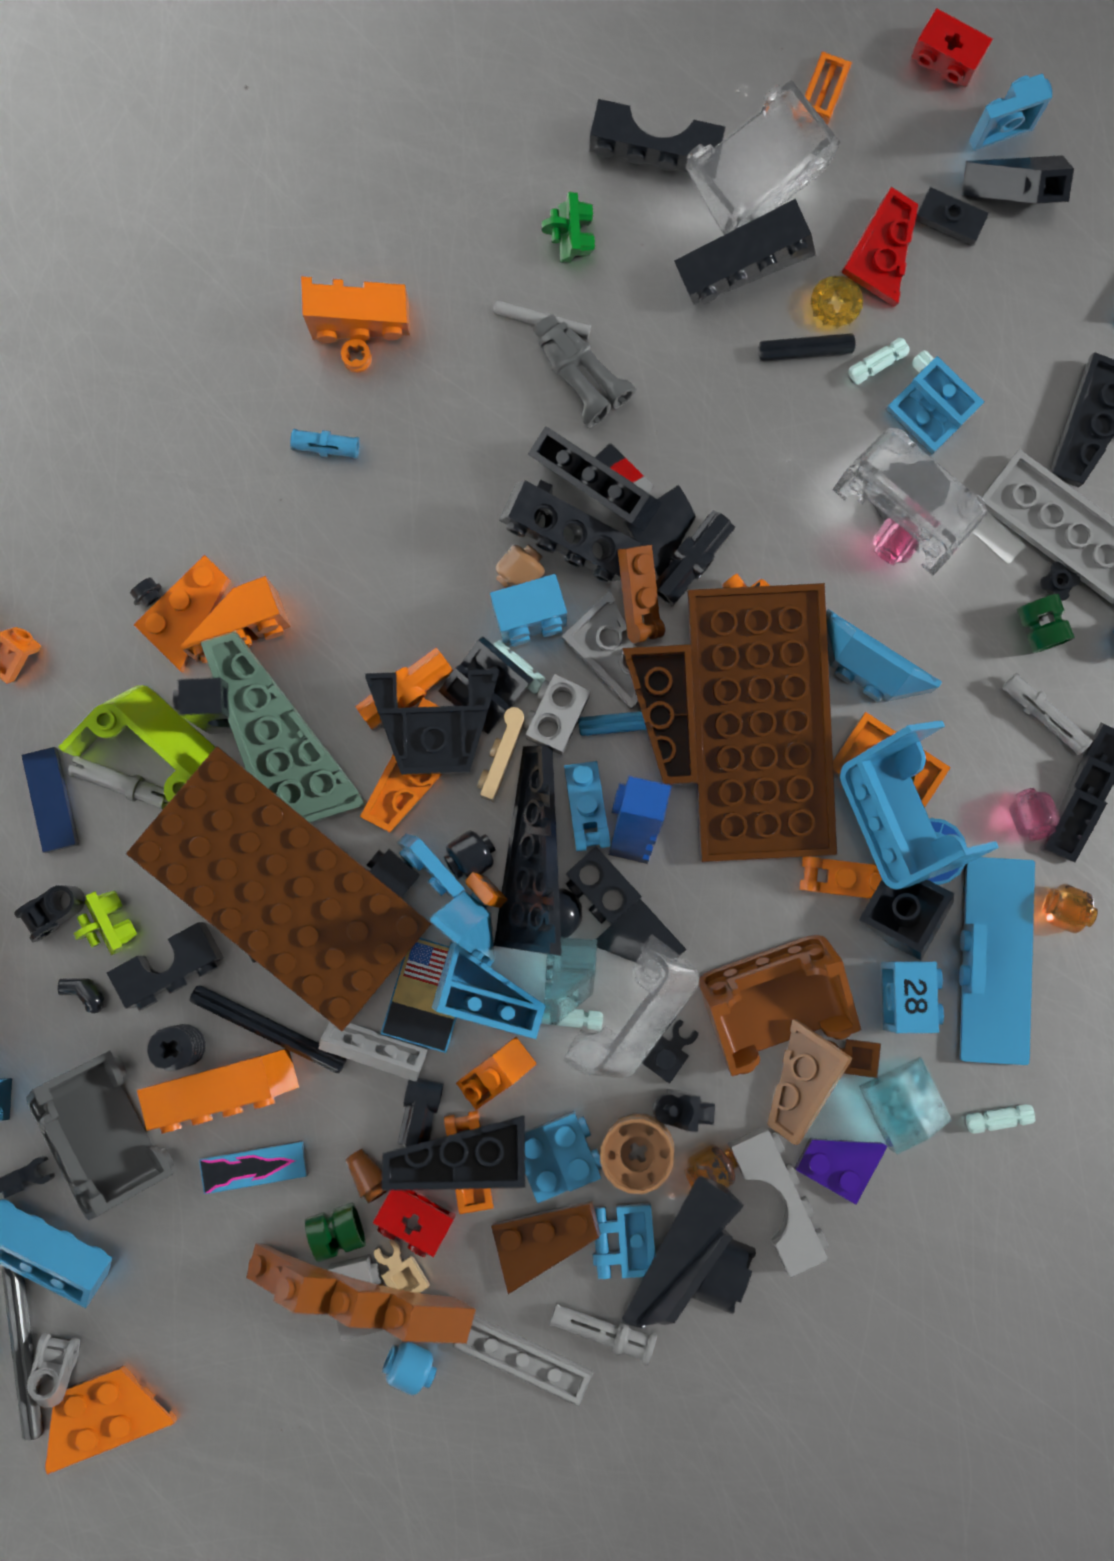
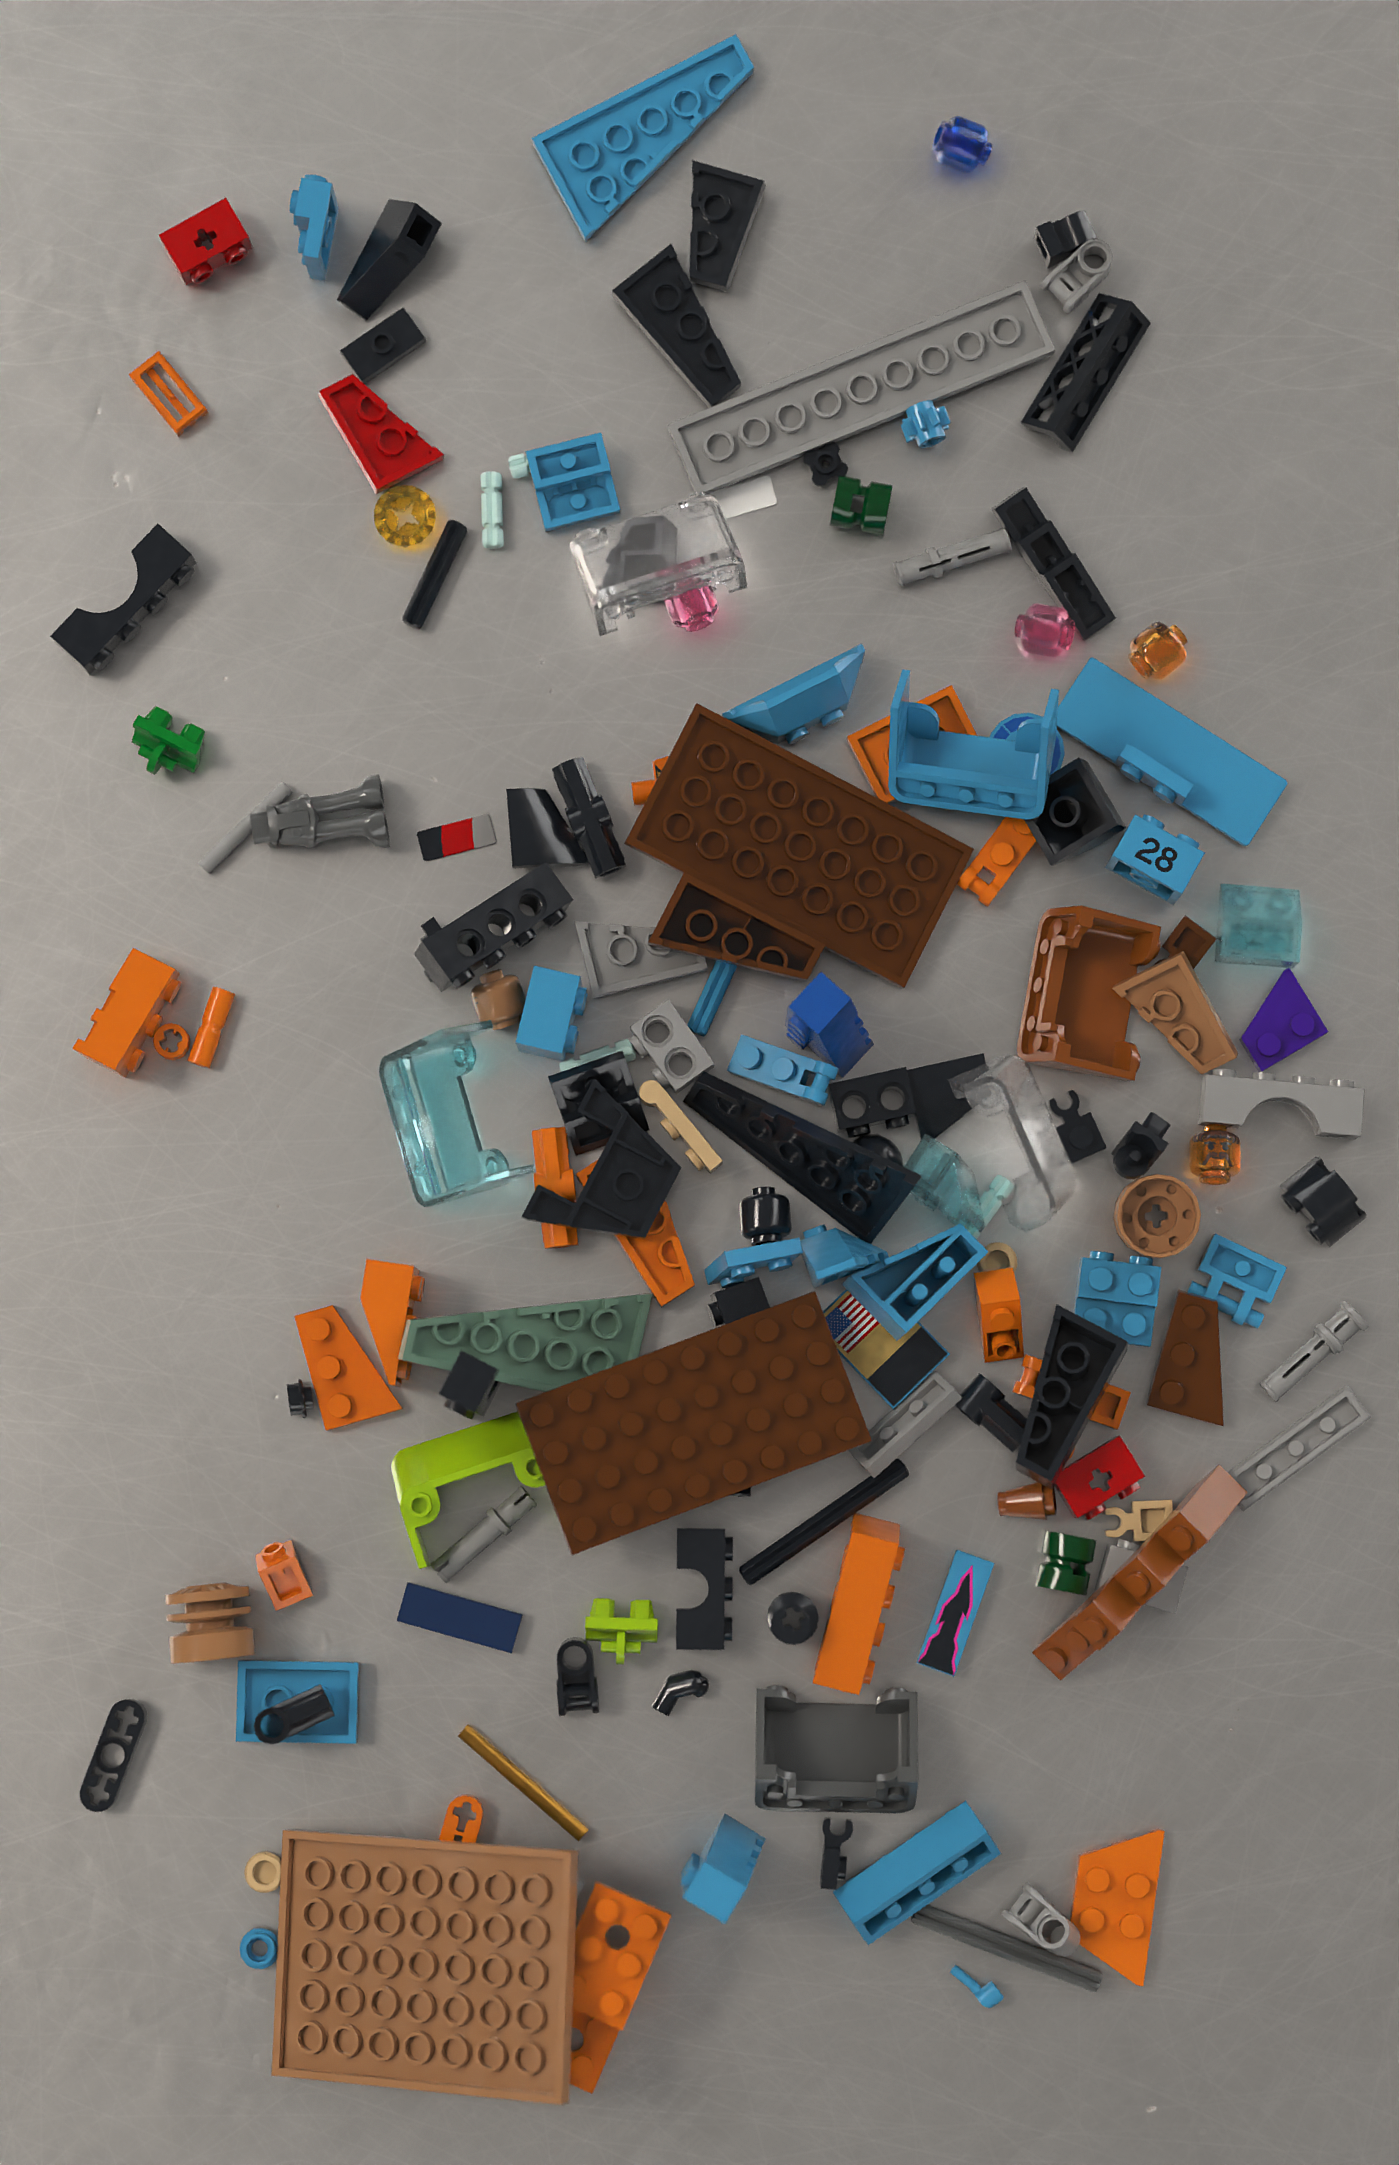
camera: 60 degrees left, 0 degrees up
dark azure pin [290,429,360,459] -> none
dark azure head [382,1341,437,1395] -> none
orange tile [465,872,508,908] -> none
black brick [528,426,662,531] -> none
dark orange plate [618,545,665,643] -> none
black wedge [622,1176,744,1329] -> none
black wedge [674,199,816,305] -> none
clear windscreen [686,80,841,235] -> none
light aqua axle [966,1104,1035,1134] -> none
none -> orange piece [187,987,235,1069]
none -> clear light blue windscreen [379,1020,536,1207]
none -> tan tile [977,1242,1017,1272]

